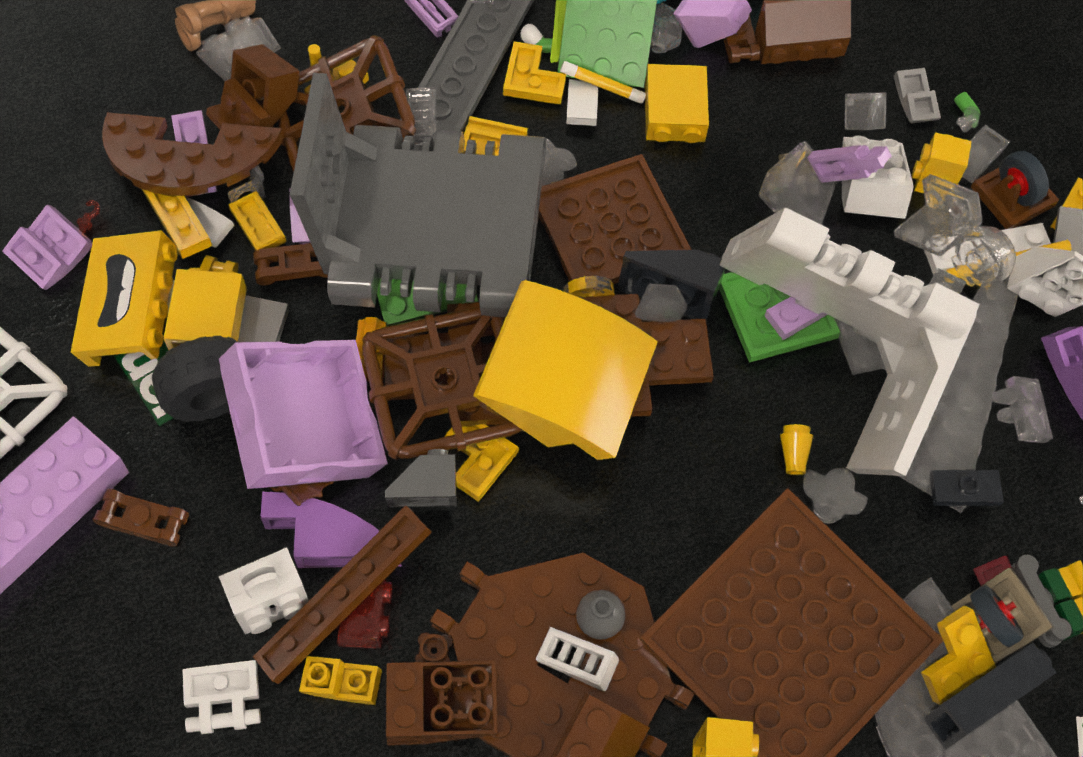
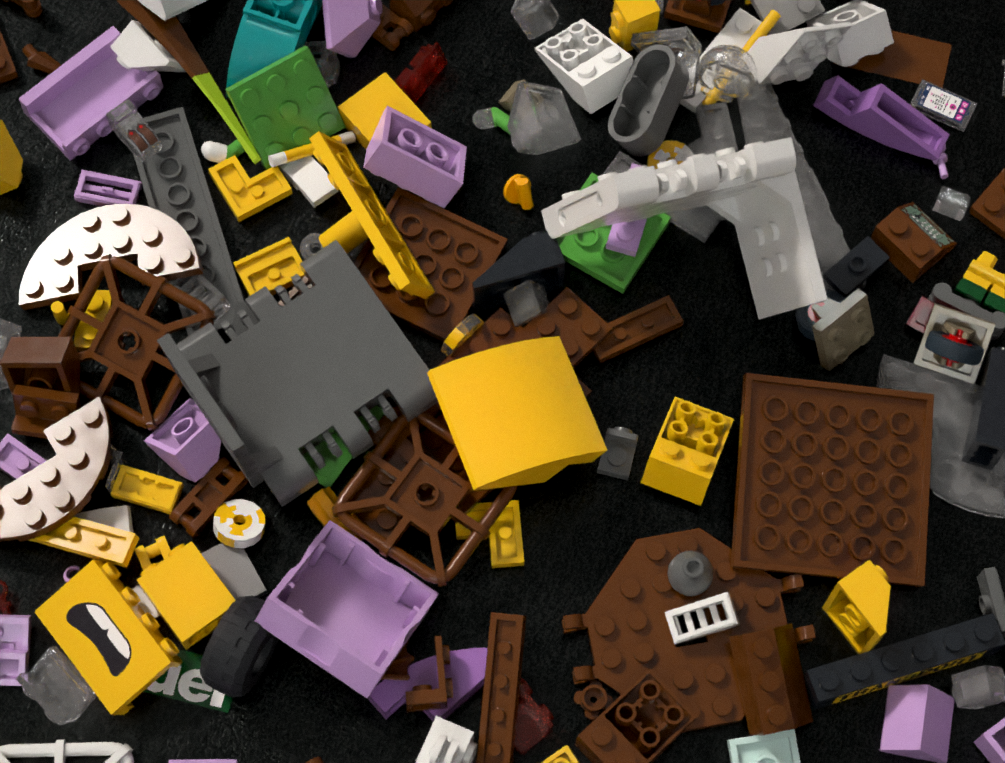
camera: 40 degrees left, 5 degrees up
dark grey slope [385,449,457,507] -> none
yellow cone [780,424,813,475] -> none
clear plate [803,468,868,523] -> none
lavender hinge [808,145,892,183] -> none
yellow plate [921,606,996,705] -> none
clear hinge [992,376,1053,443] -> none
none -> clear bracket [16,646,97,725]
none -> plate [19,204,203,310]
none -> piece [213,499,265,548]
none -> yellow plate [309,131,435,299]
none -> lavender slope [364,106,467,208]
none -> clear red hinge [394,42,448,103]
none -> reddish brown bracket [405,635,453,712]
none -> arm [472,107,519,135]
none -> light orange plate [504,174,534,210]
none -> reddish brown plate [592,295,683,364]
none -> dark grey bracket [597,427,639,480]
none -> dark grey plant [608,44,689,157]
none -> yellow slope [641,397,734,506]
none -> dark tan plate [795,288,875,372]
none -> reddish brown slope [871,202,957,283]

